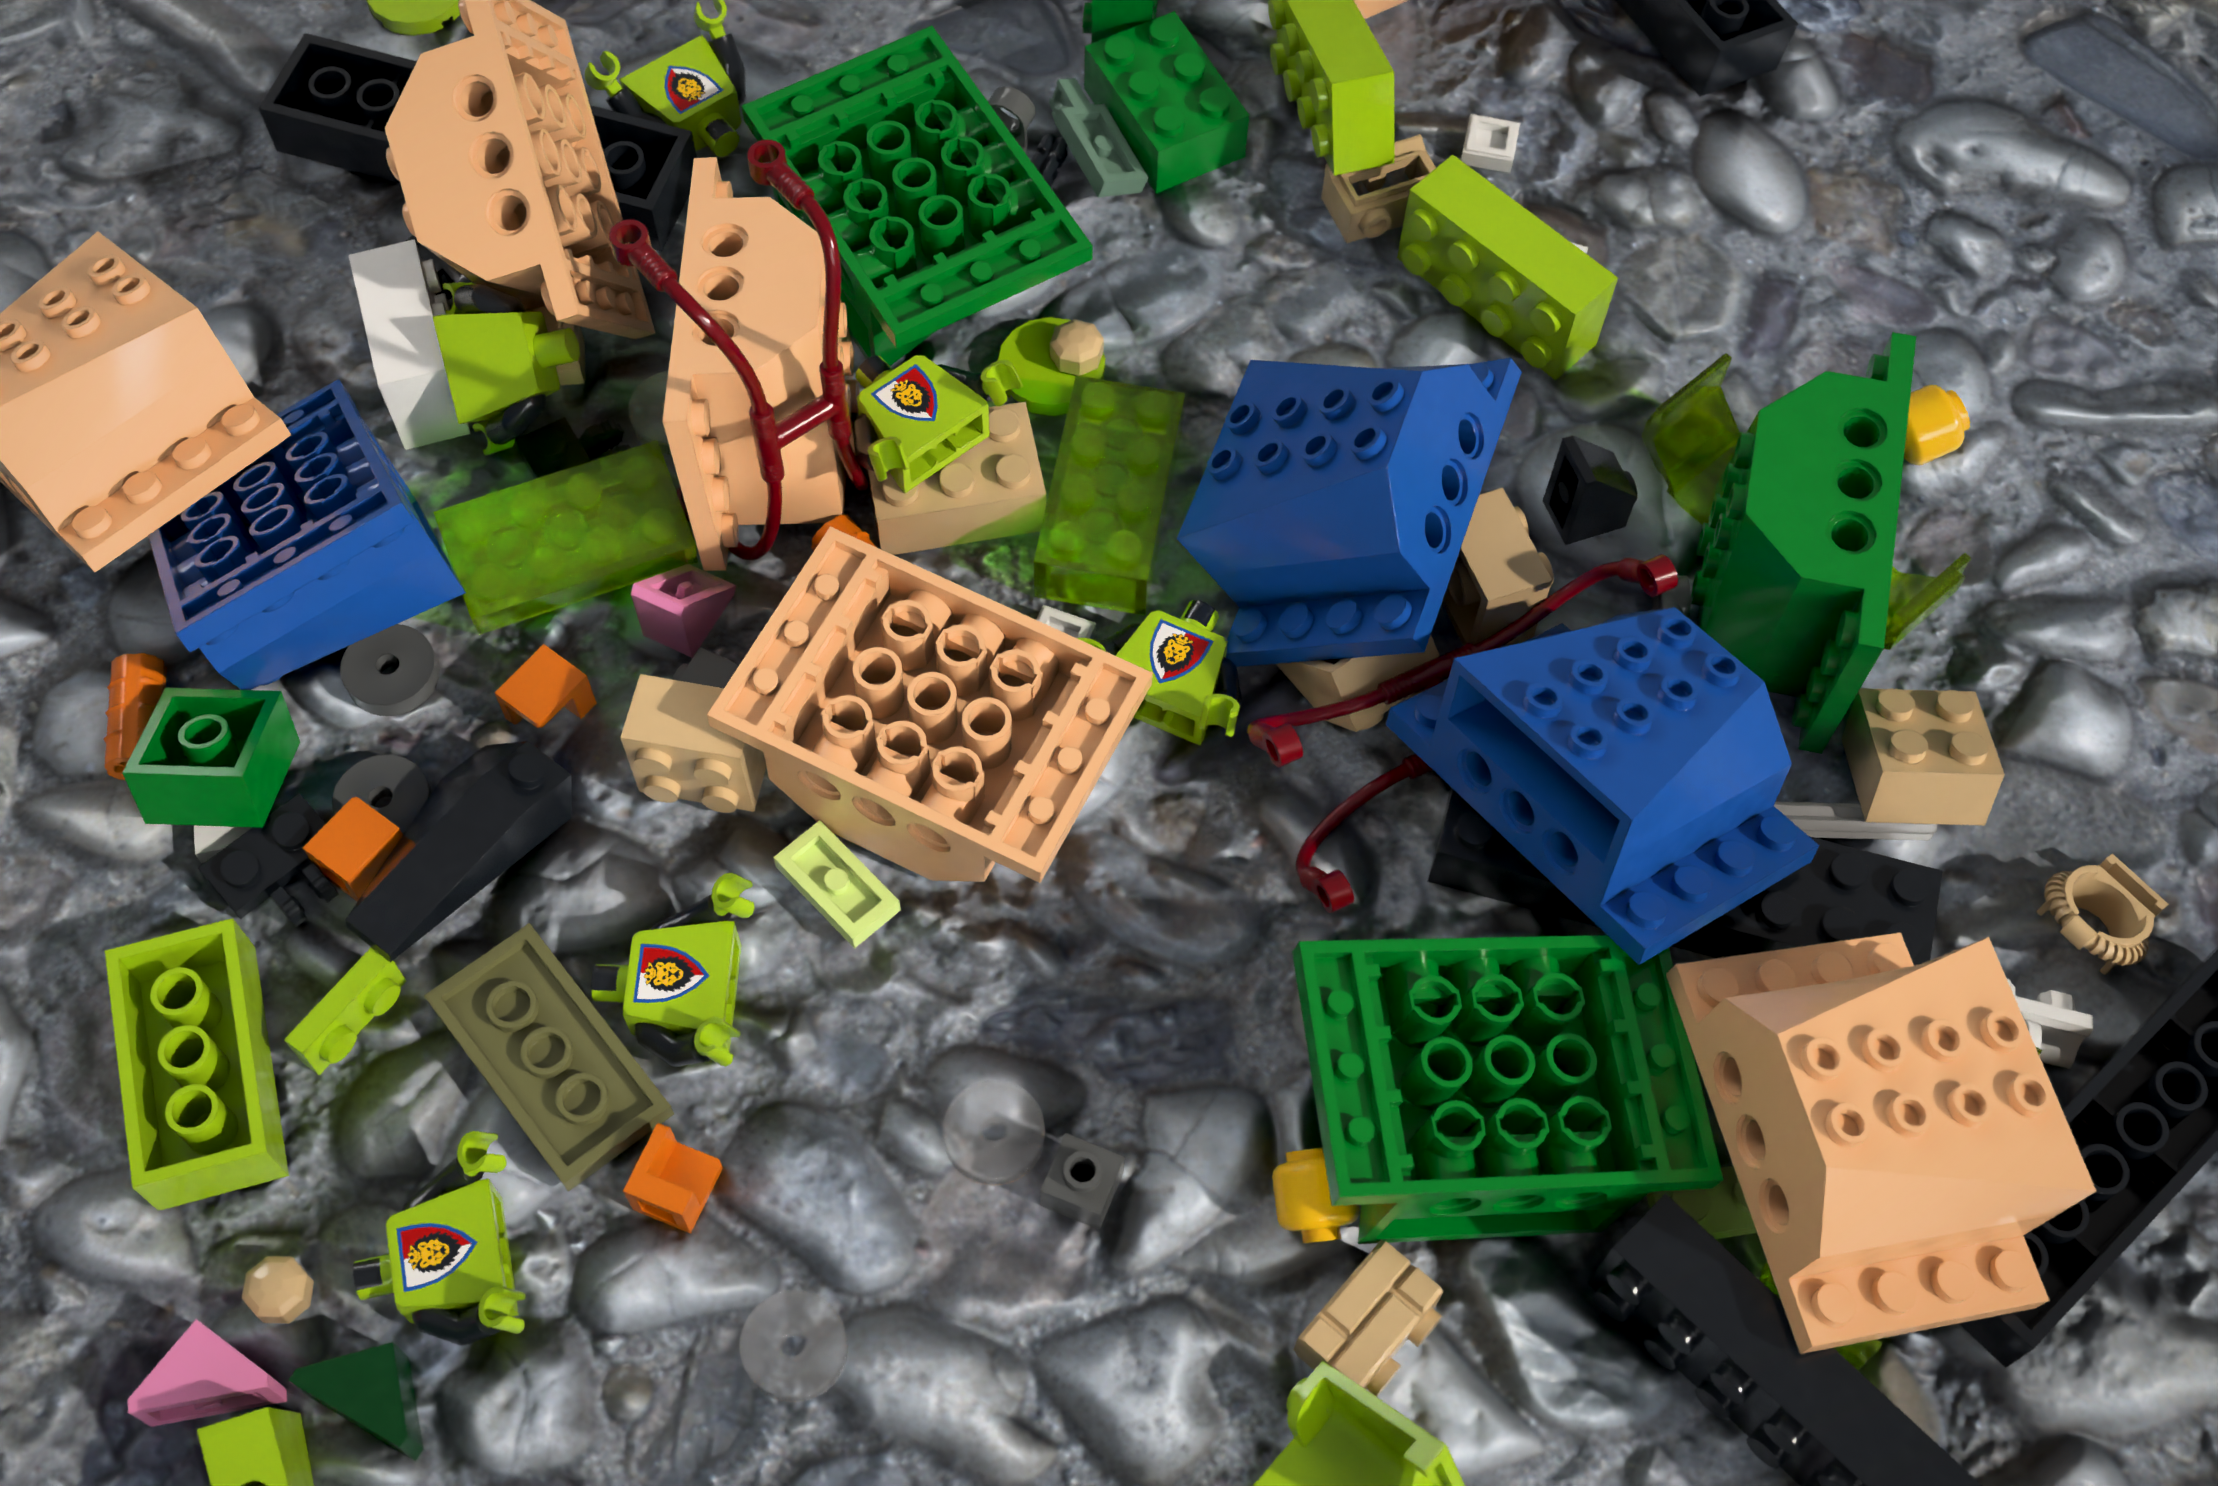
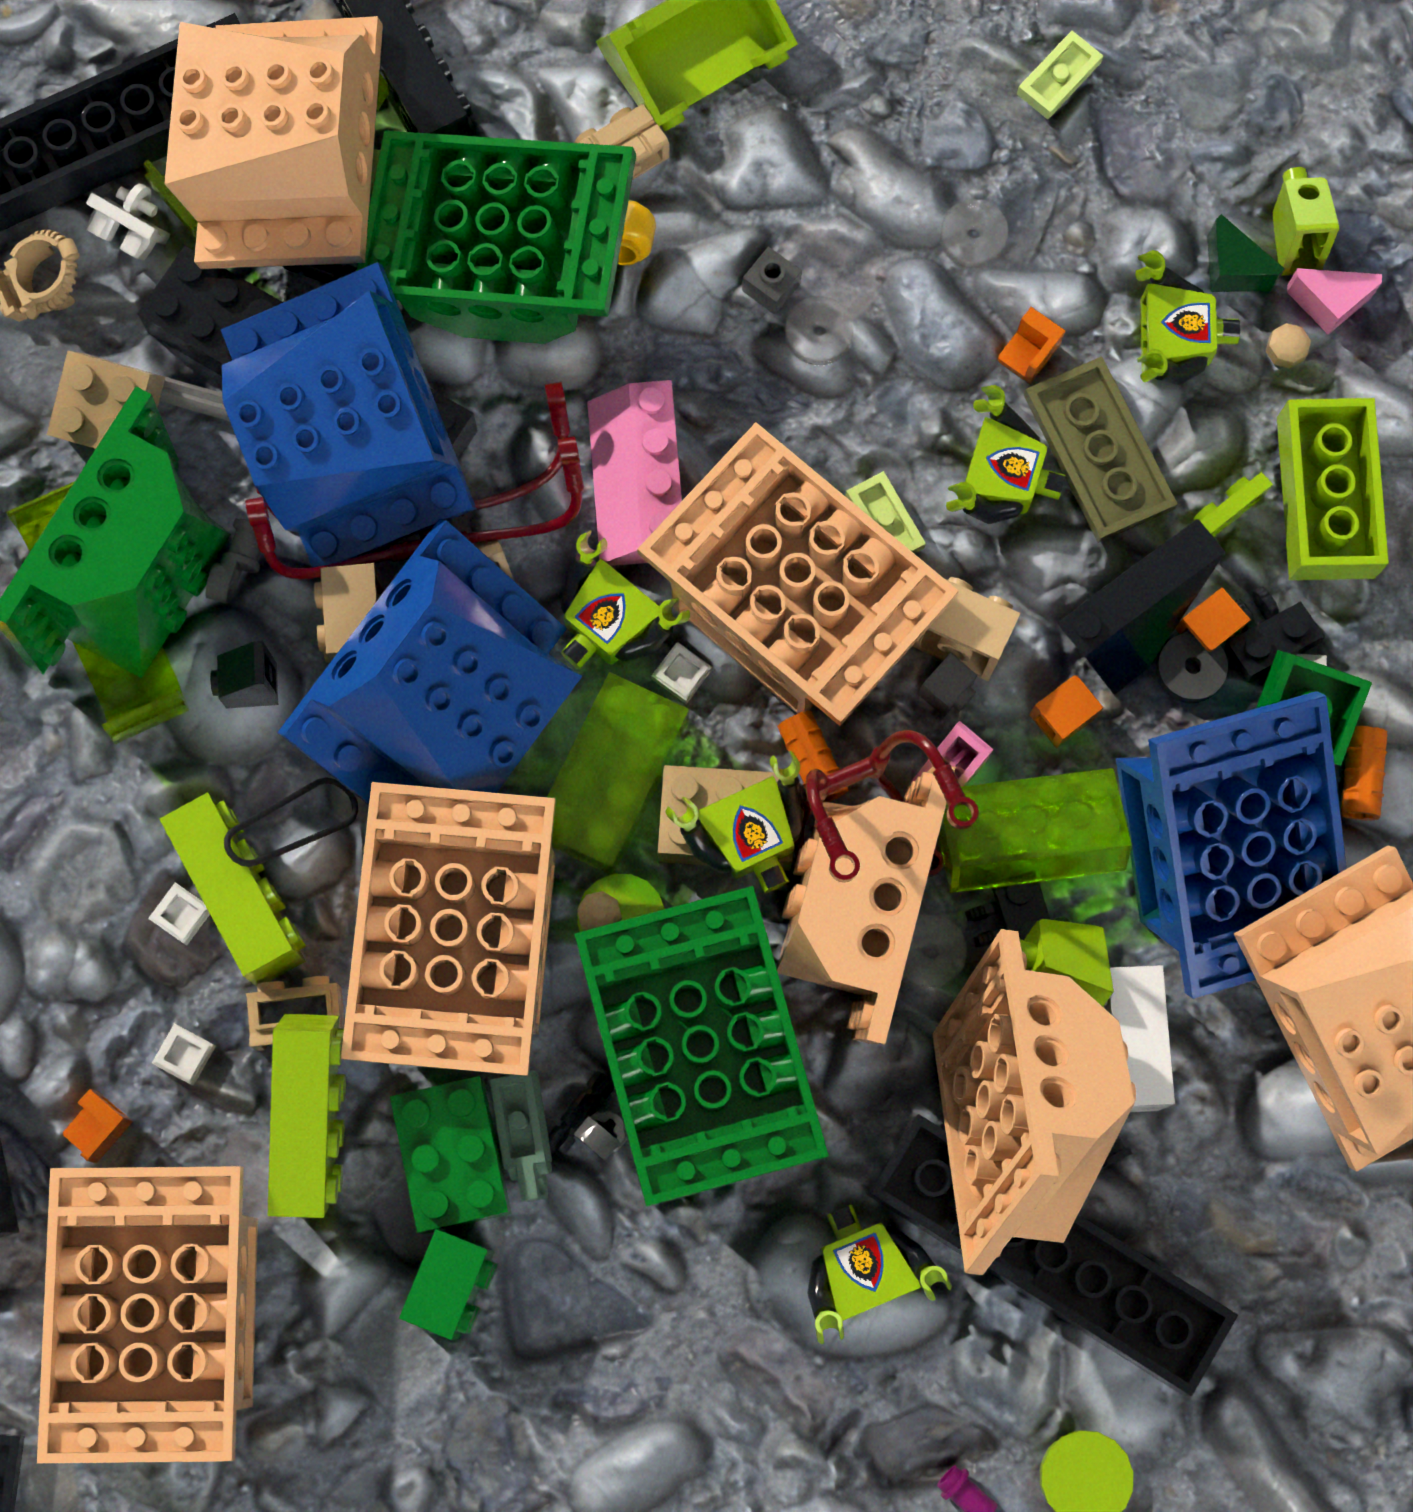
camera: 165 degrees left, 15 degrees up
none -> orange panel [63,1089,133,1163]
none -> black piece [224,777,359,867]
none -> light nougat wedge [341,782,556,1076]
none -> bright pink slope [587,380,682,566]

